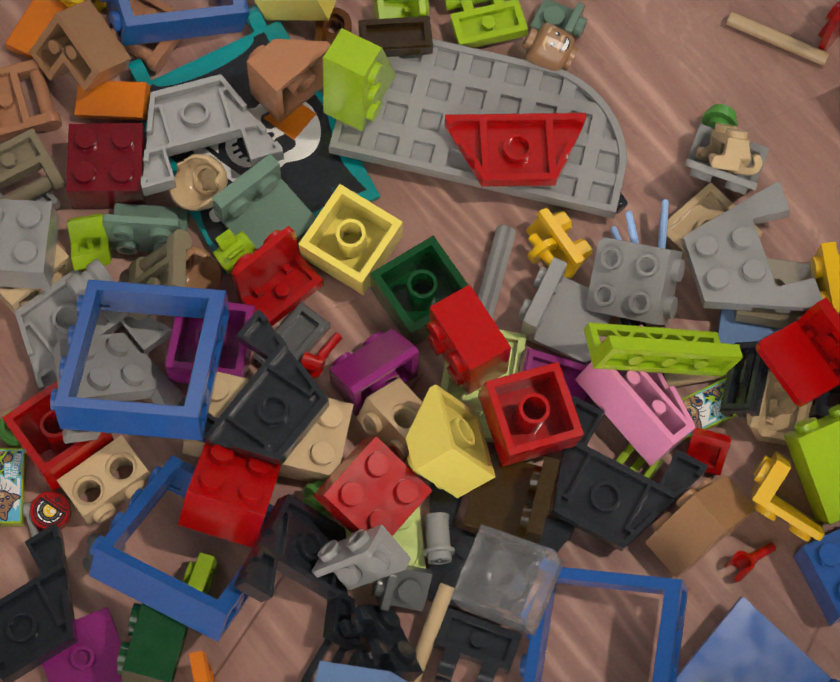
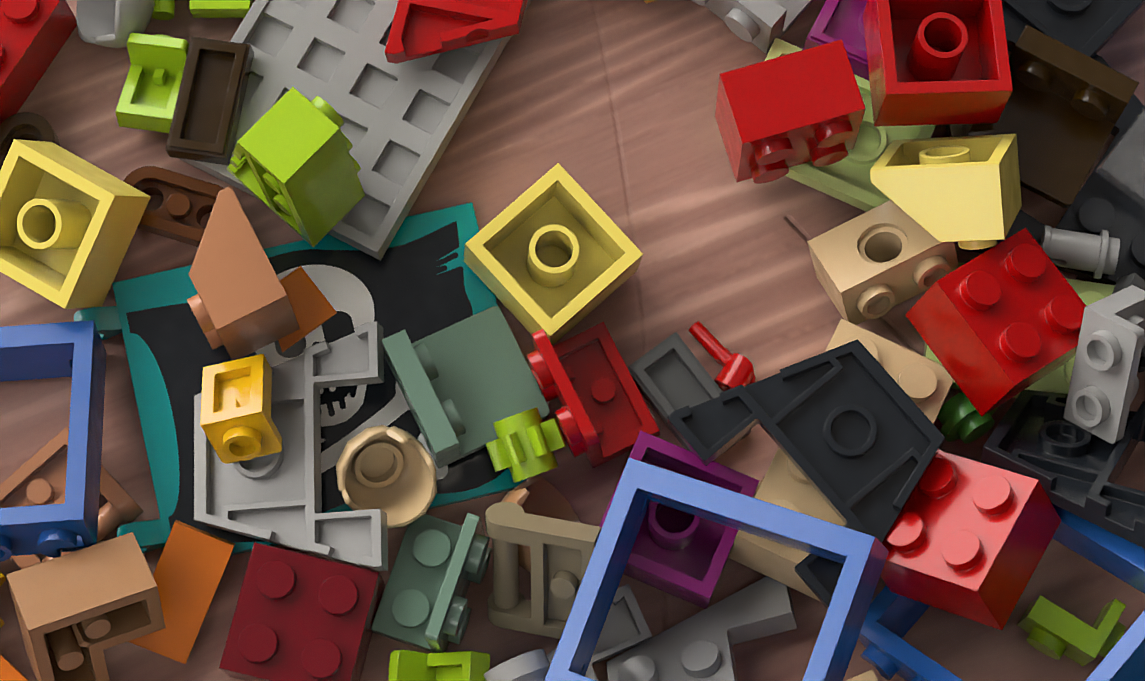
camera: 70 degrees left, 5 degrees up
magenta slope [329,328,419,417] -> none
dark green brick [370,235,468,346] -> none
light grey axle [478,225,516,319] -> none
none -> yellow bracket [200,354,282,464]

